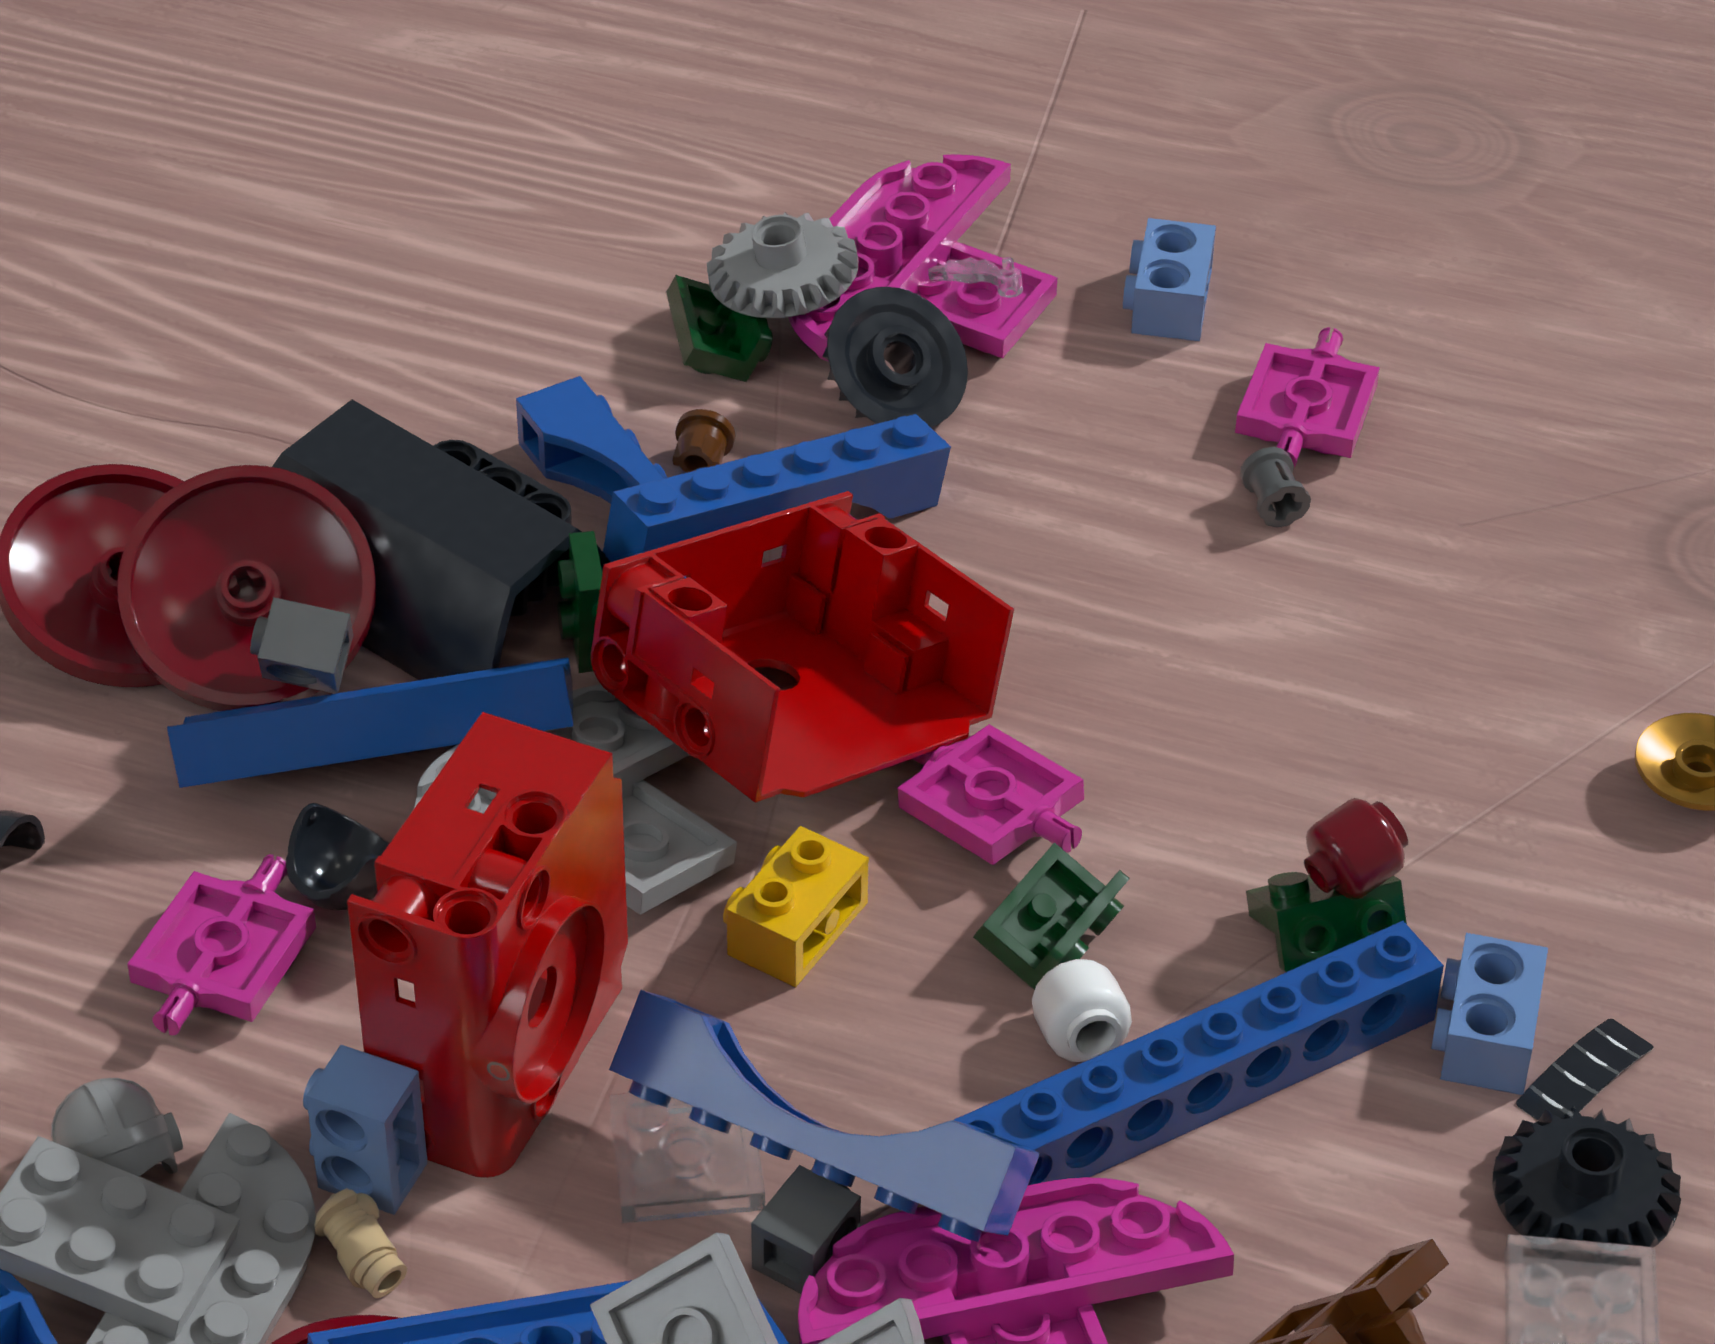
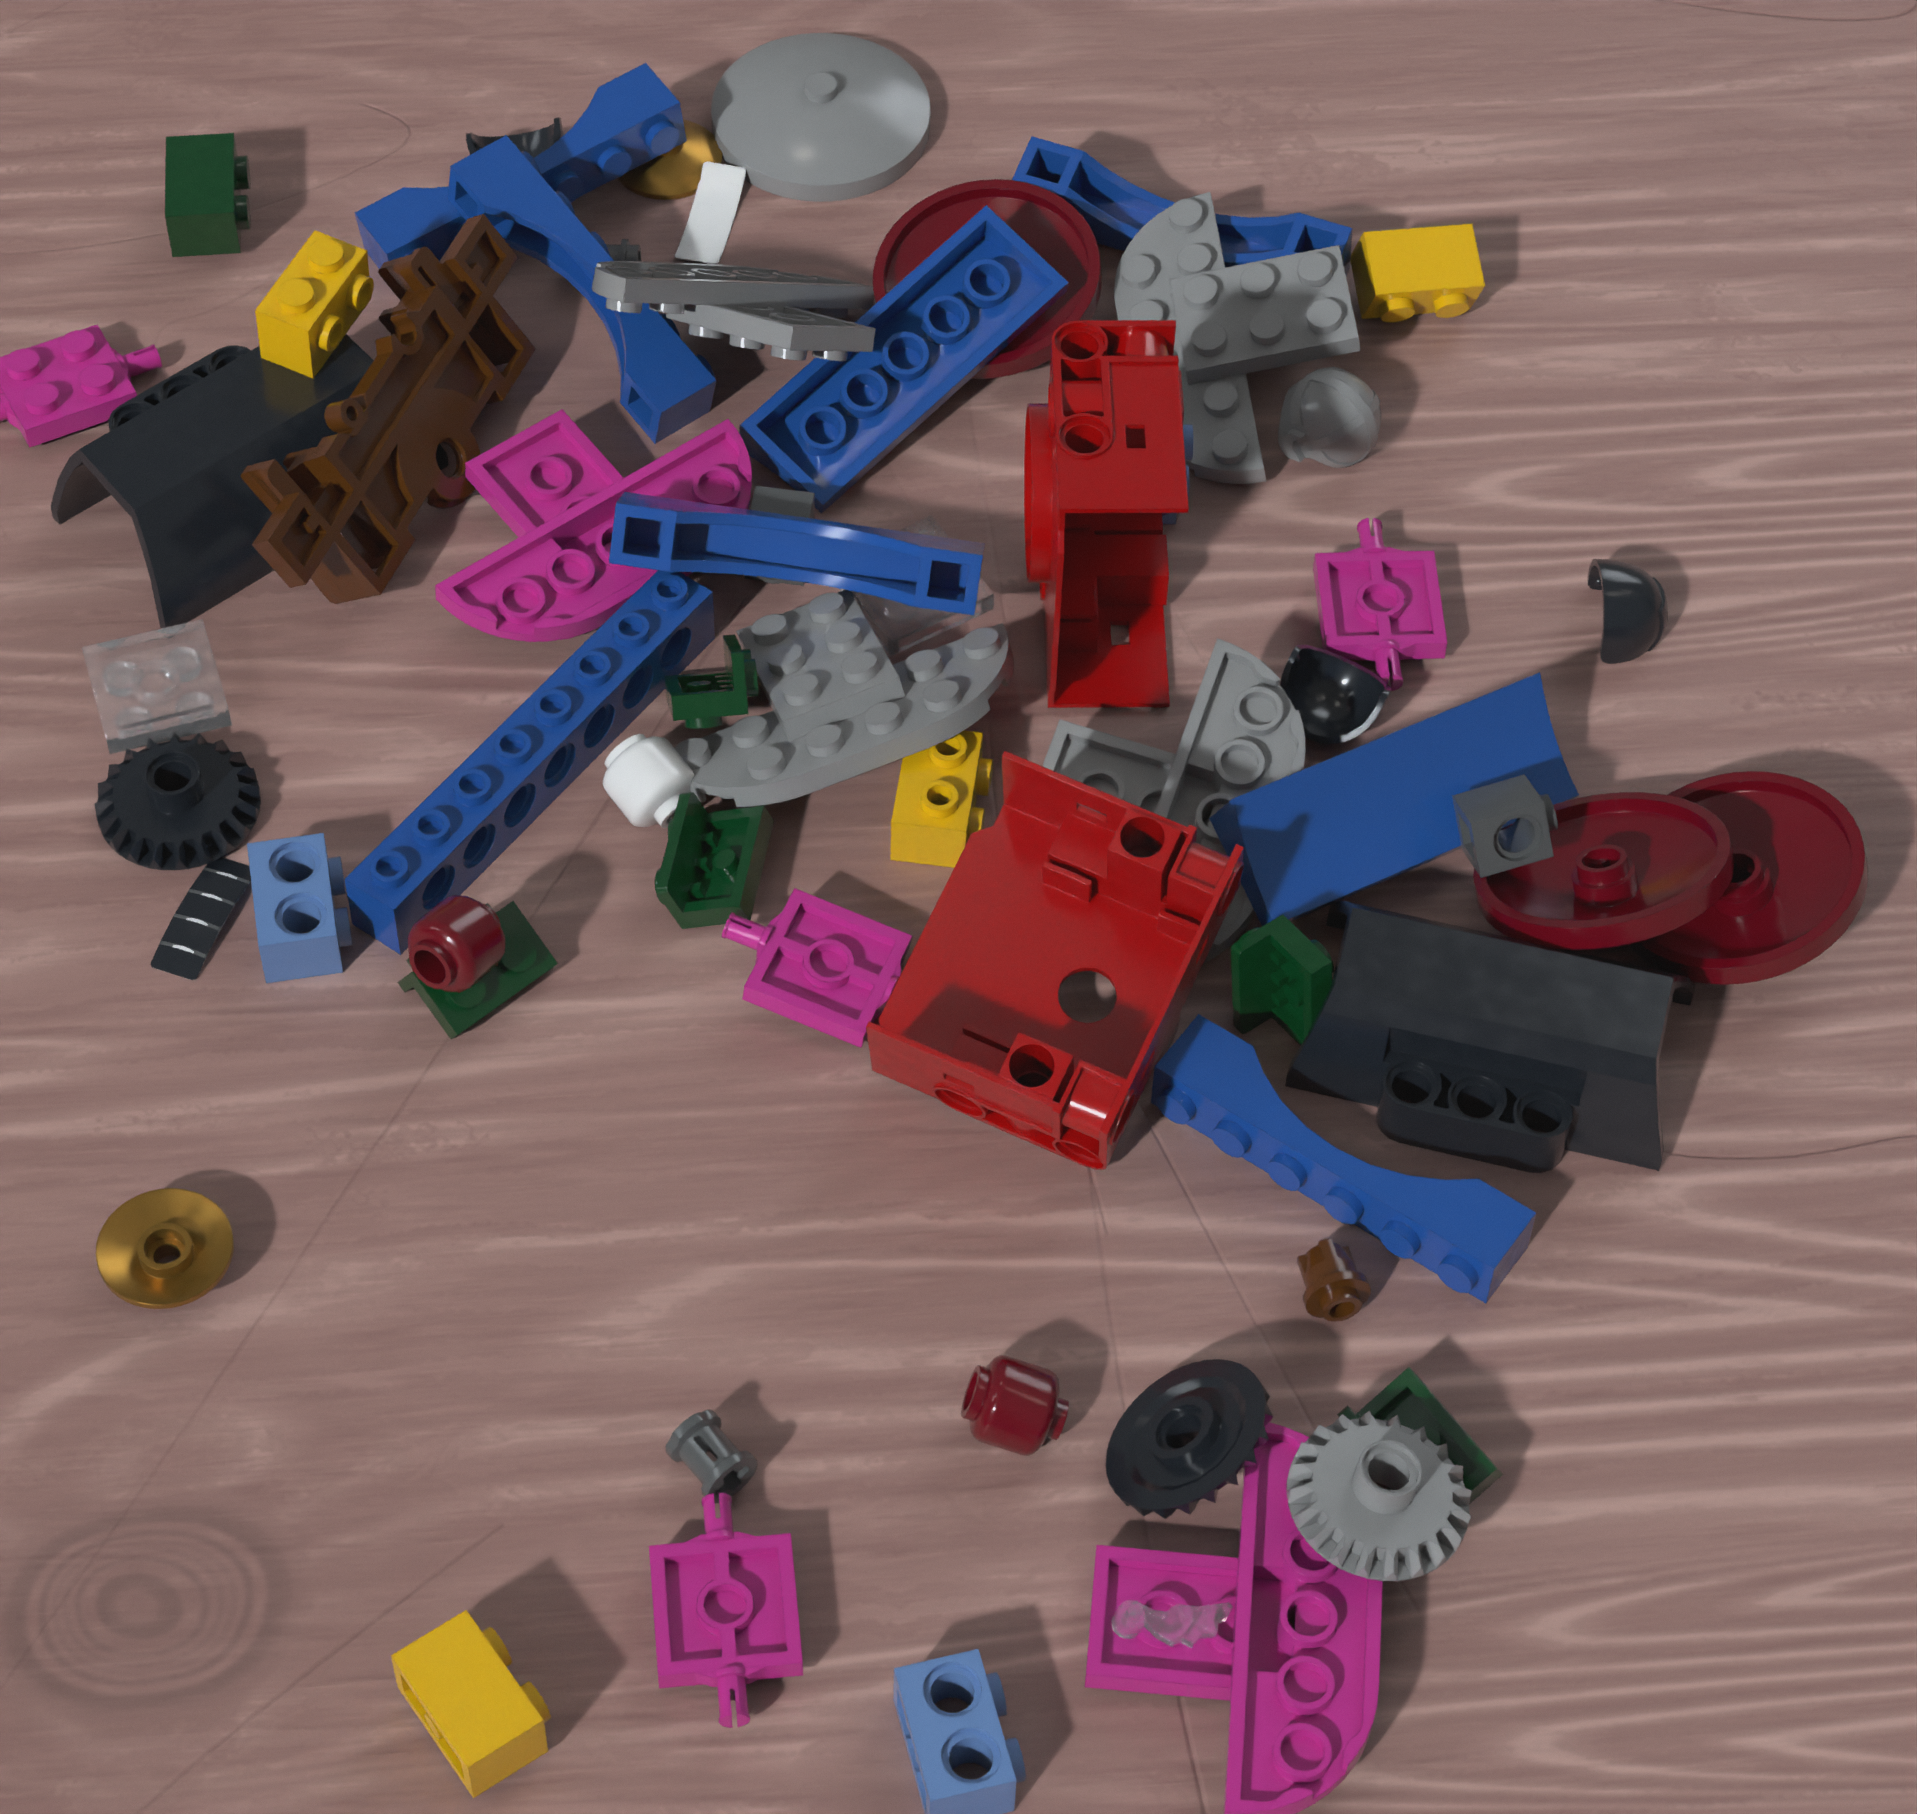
camera: 155 degrees right, 10 degrees up
blue arch [603,414,951,562] -> none
none -> yellow brick [391,1610,551,1798]
none -> dark green bracket [665,634,758,729]
none -> light grey plate [675,590,1014,807]
none -> dark red head [961,1355,1069,1456]

